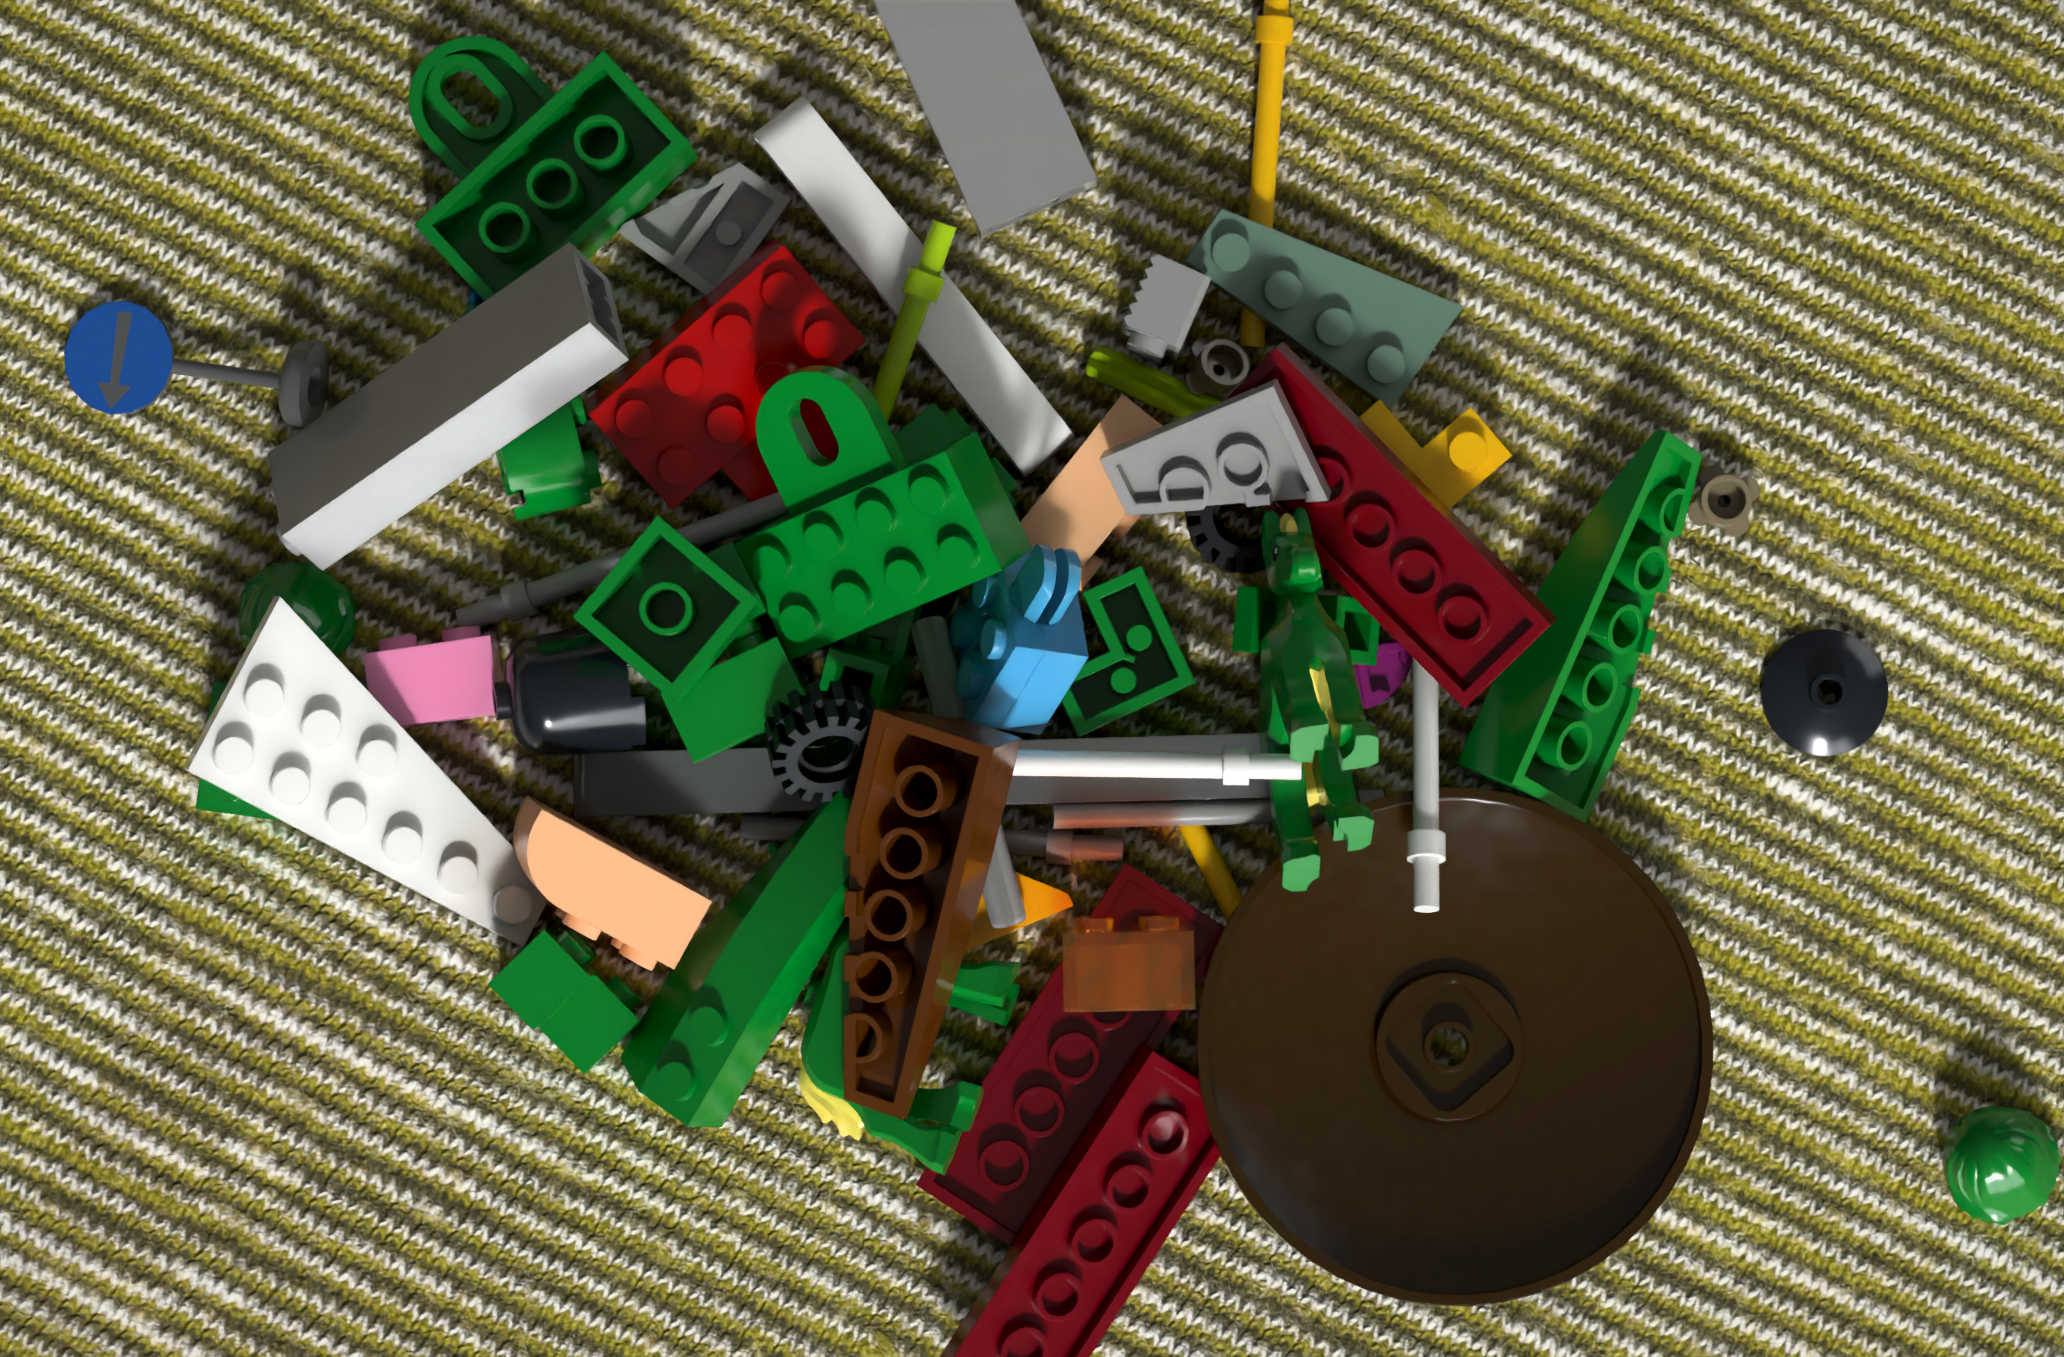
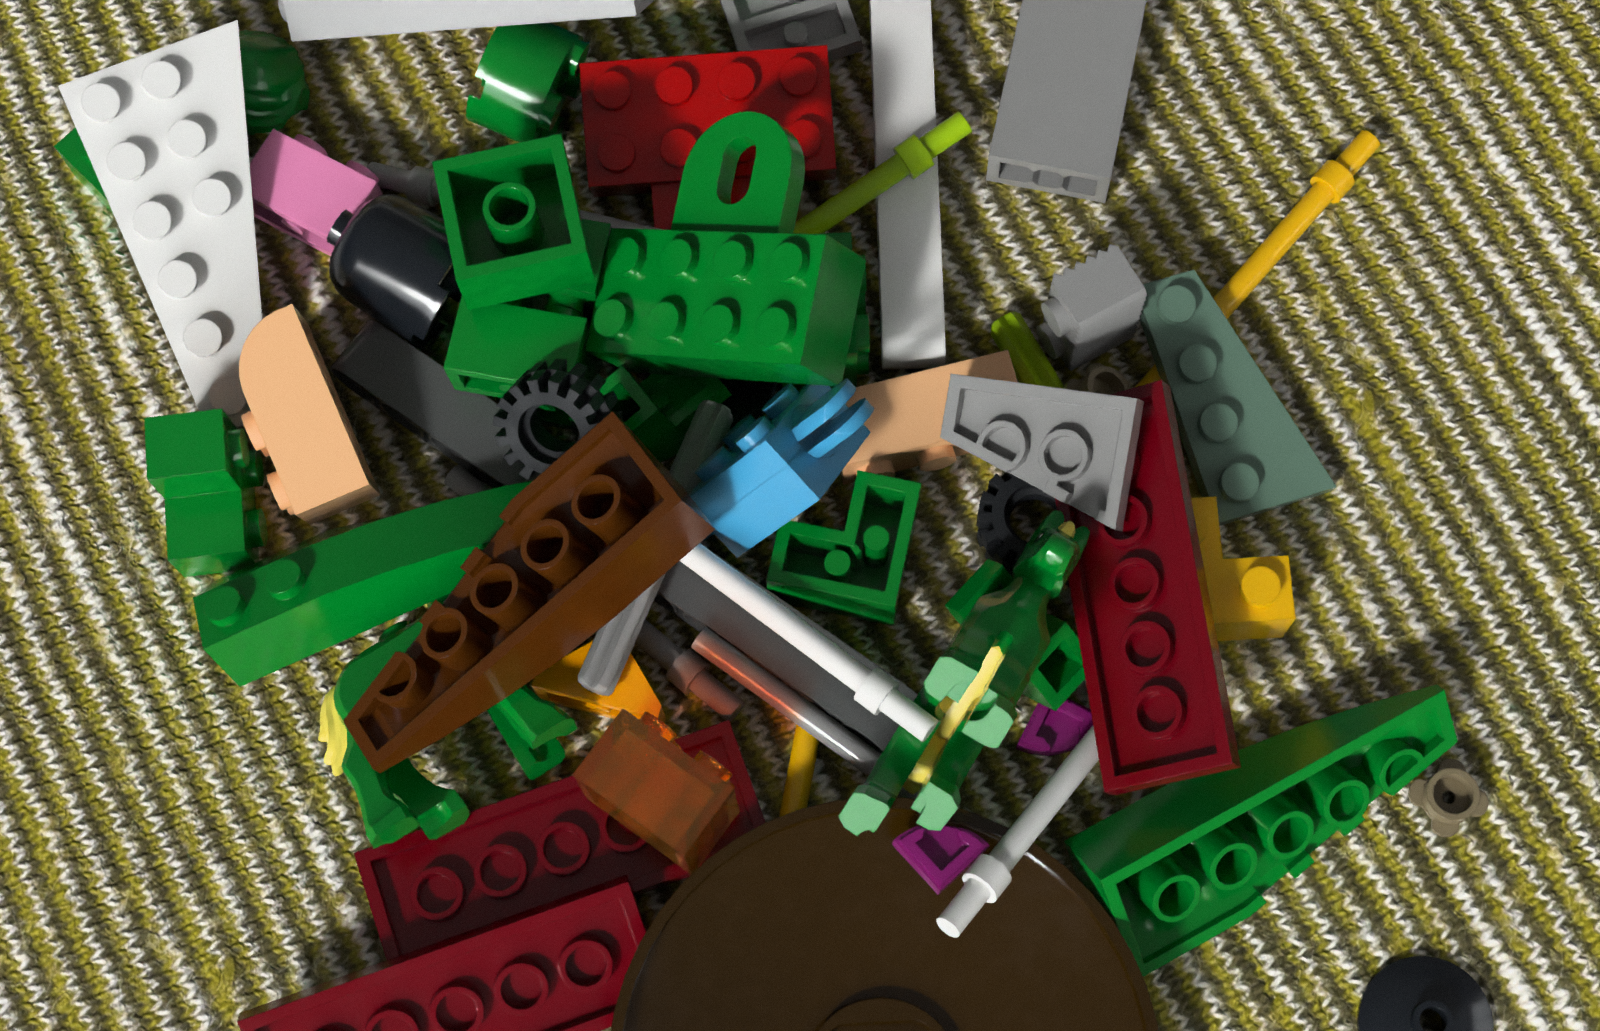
camera: 45 degrees right, 15 degrees down
none -> magenta tile [892,825,990,895]

